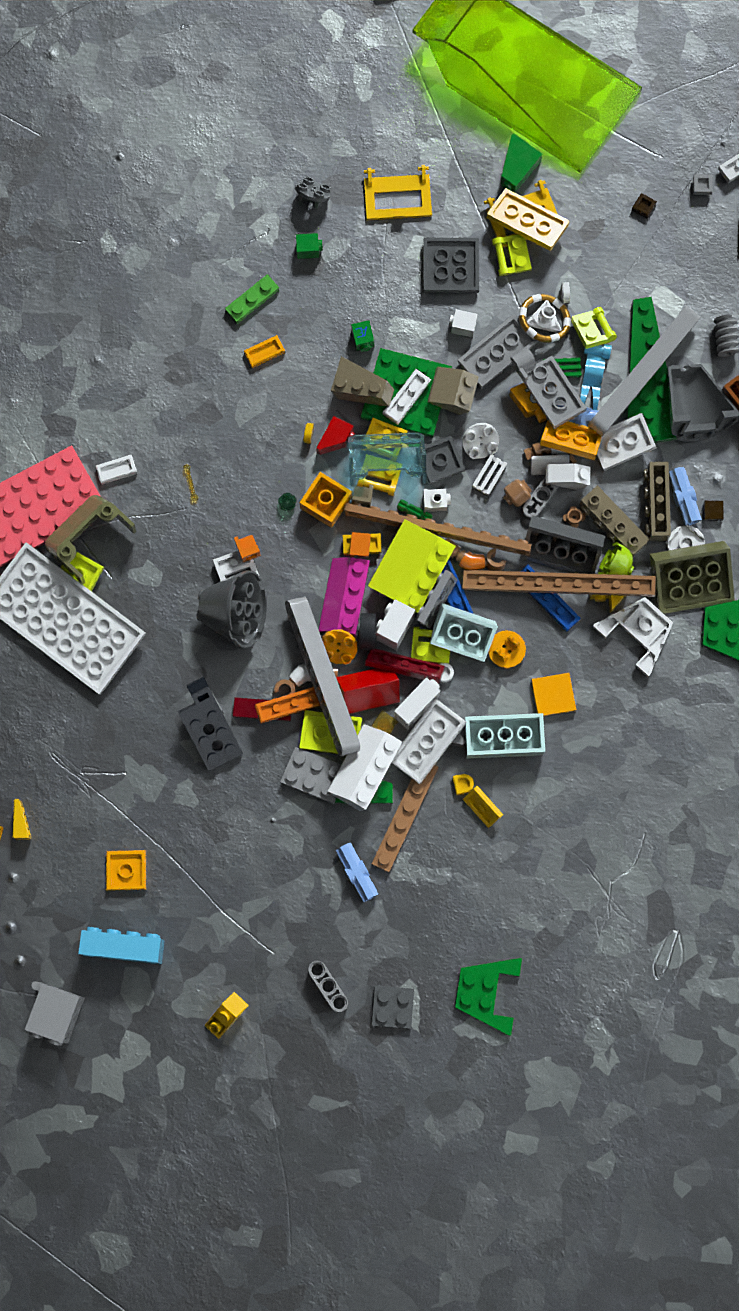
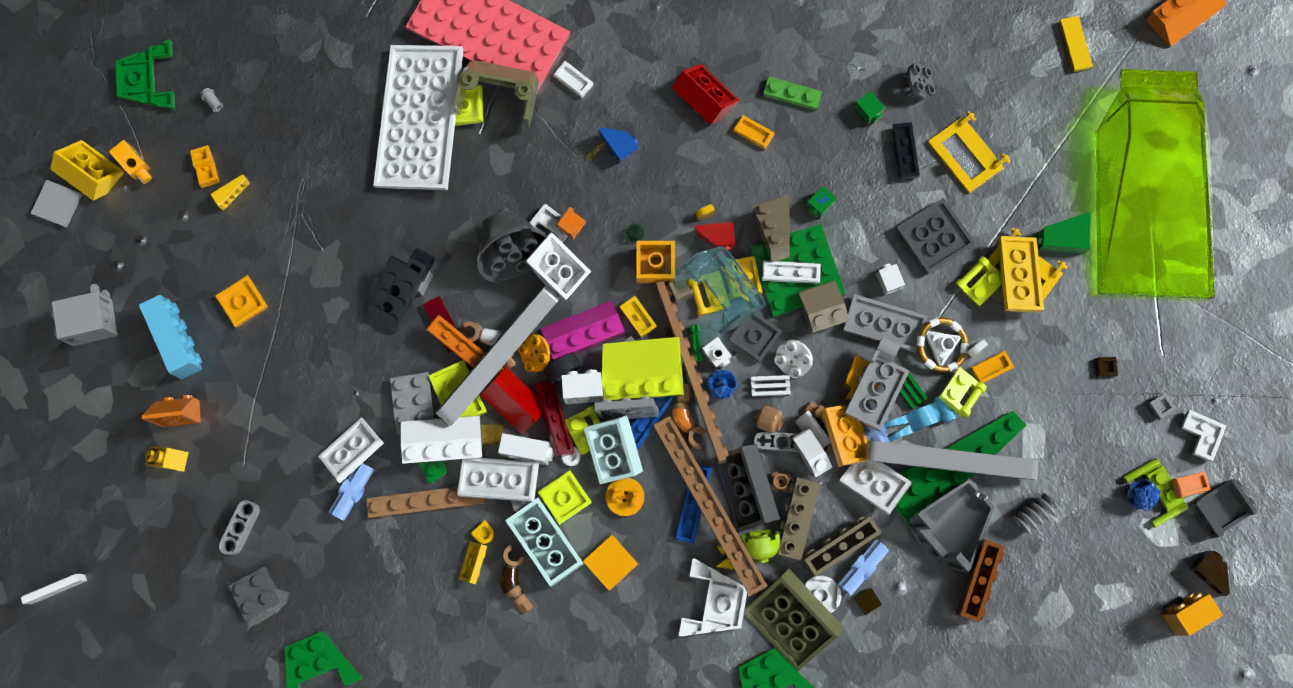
camera: 60 degrees right, 0 degrees up
orange panel [350,532,371,558] -> none
none -> white tile [21,573,87,604]
none -> orange slope [142,395,201,427]
none -> white tile [318,417,384,483]
none -> piece [500,545,533,615]
none -> white slope [526,232,591,300]
none -> neon yellow plate [538,470,592,525]
none -> blue slope [598,127,639,163]
none -> red slope [671,64,740,125]
none -> blue piece [706,369,737,400]
none -> black plate [892,122,920,180]
none -> light orange tile [970,351,1014,383]
none -> yellow tile [1059,16,1093,72]

